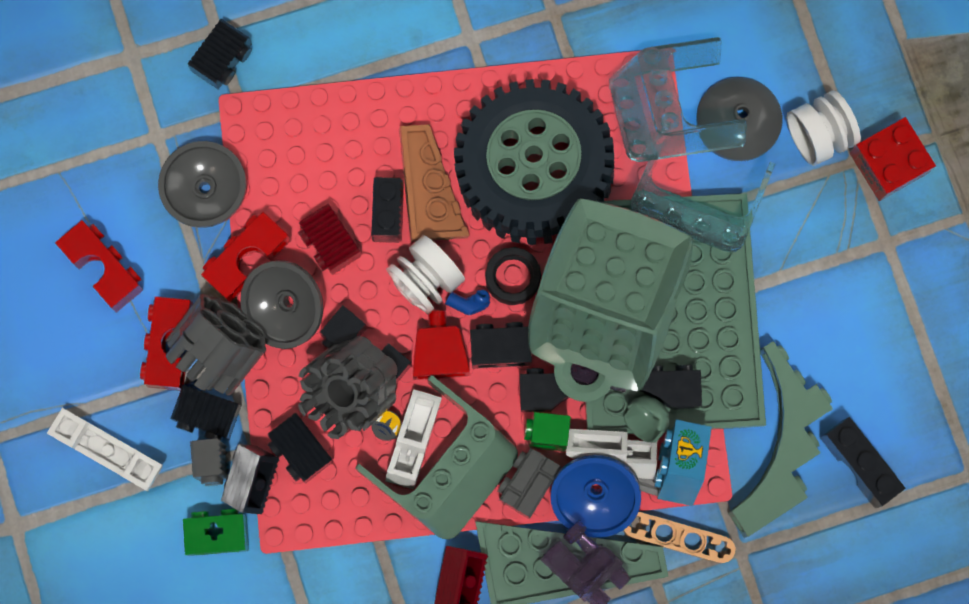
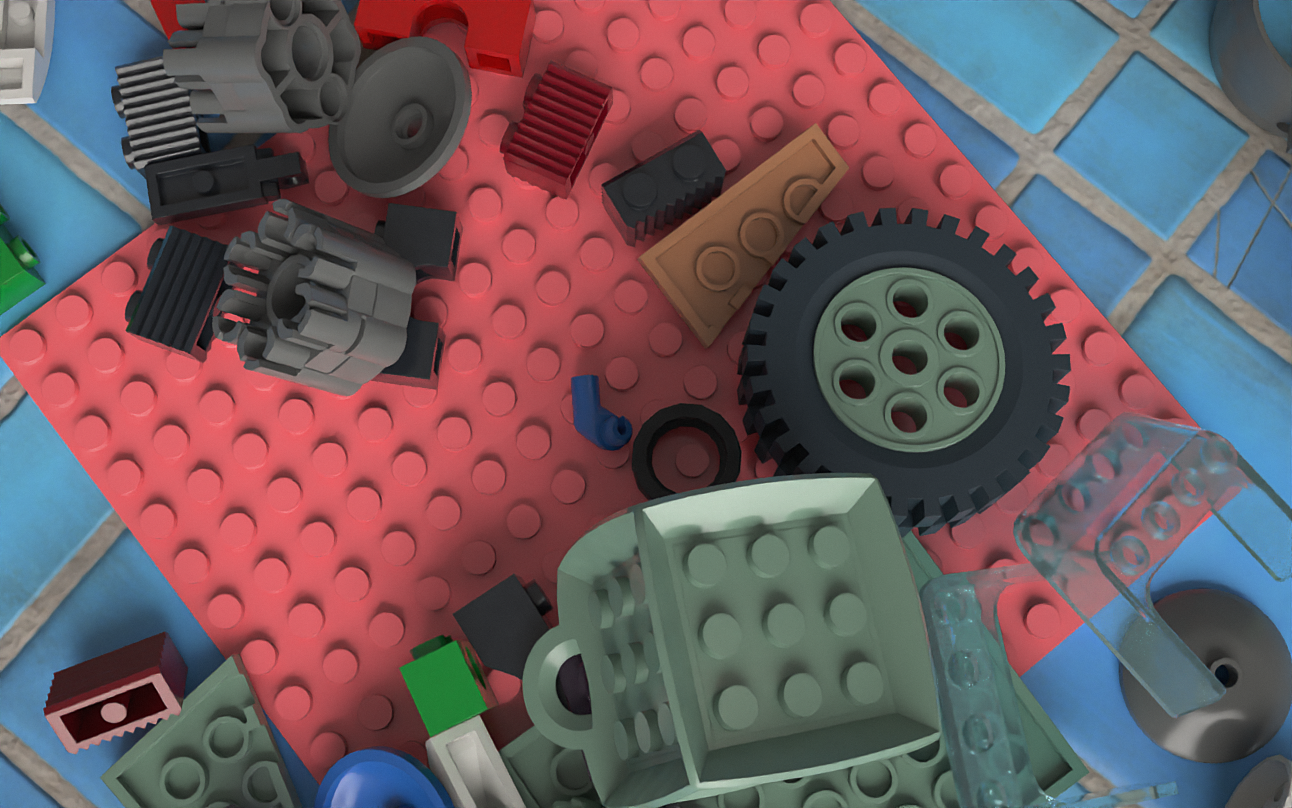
camera: 60 degrees right, 0 degrees up
dark grey brick [190,438,229,486] -> none
brick [221,444,280,514] -> none
sand green windscreen [355,375,518,540] -> none
tile [372,411,401,441] -> none
white slope [385,389,442,490] -> none
white wheel [386,235,465,315] -> none
red torso [413,310,470,380] -> none
black brick [470,322,532,369] -> none
dark grey brick [497,448,561,519] -> none
none -> black hinge [144,144,309,225]

